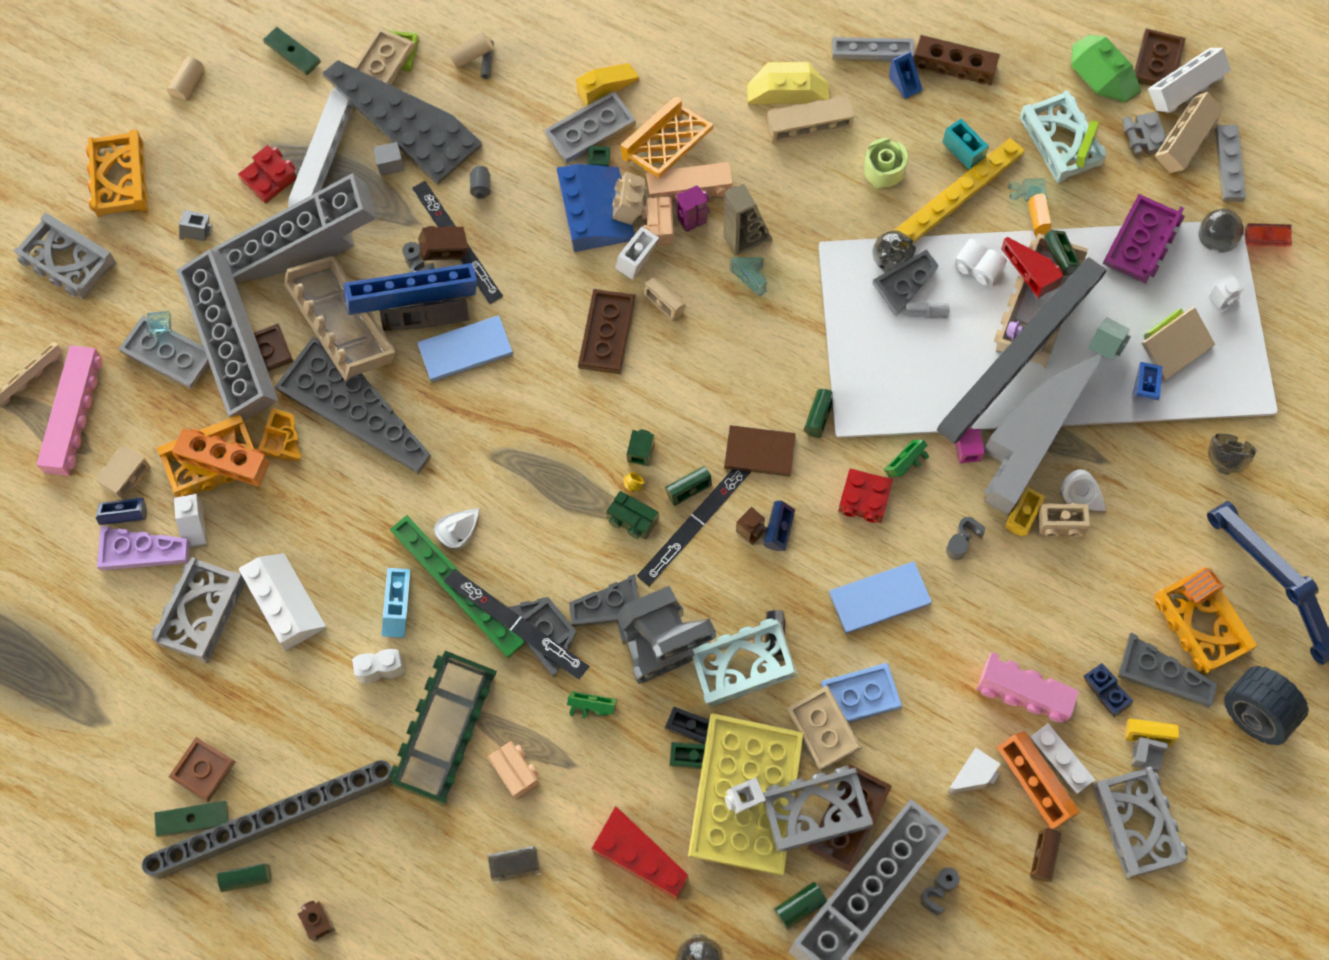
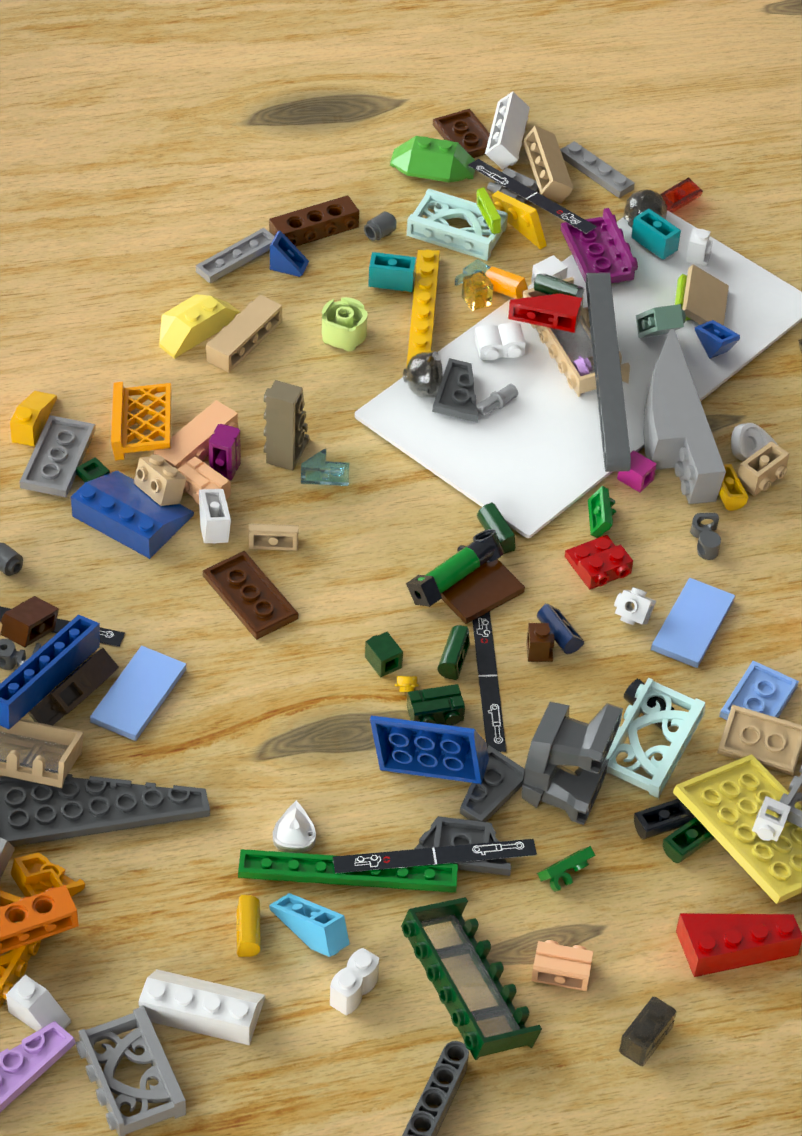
camera: 50 degrees left, 20 degrees down
none -> yellow brick [236,895,261,957]
none -> dark grey brick [364,211,397,241]
none -> blue slope [370,715,489,784]
none -> piece [406,529,504,607]
none -> clear yellow brick [462,271,493,311]
none -> black sticker [468,159,597,234]
none -> yellow wing [491,191,547,250]
none -> white brick [531,255,568,285]
none -> white brick [614,587,656,625]
none -> teal brick [631,209,681,260]

